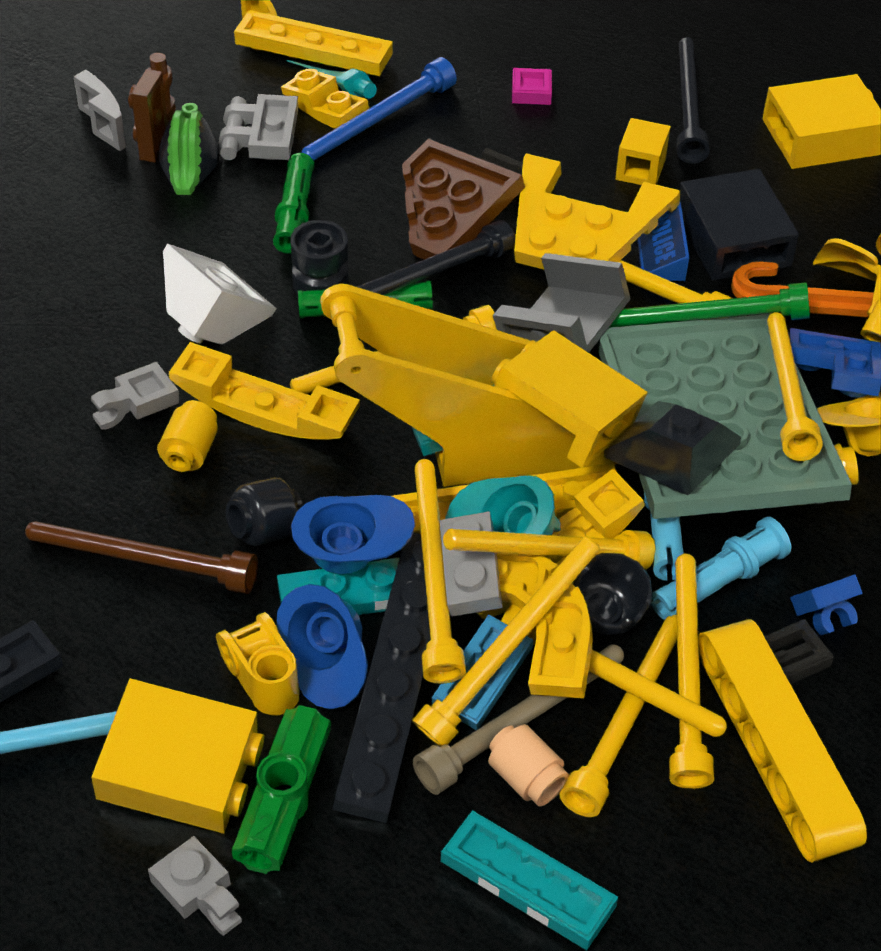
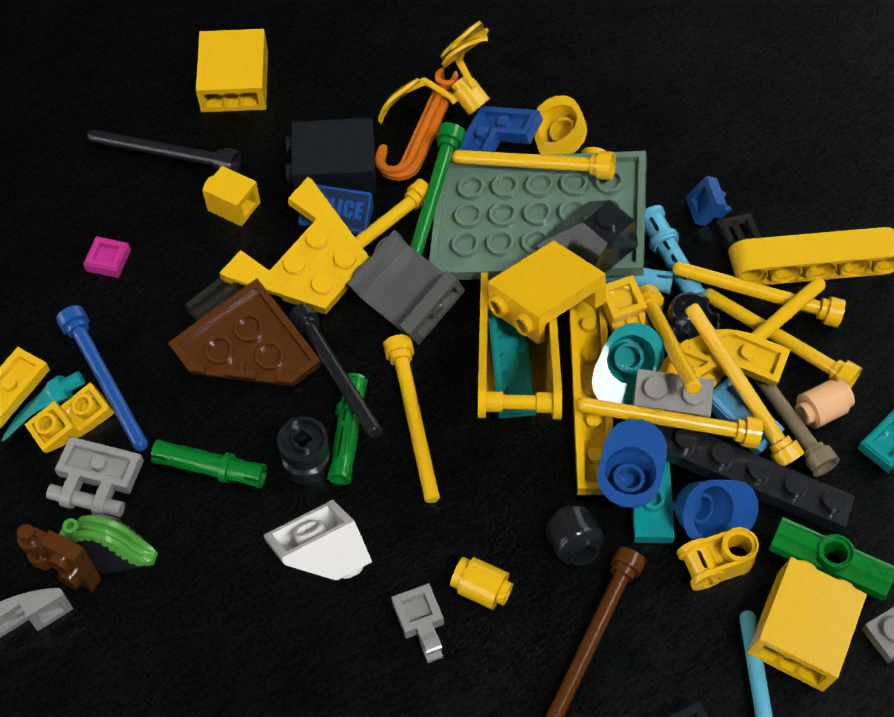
camera: 75 degrees left, 10 degrees up
yellow slope [169,342,360,439] -> none

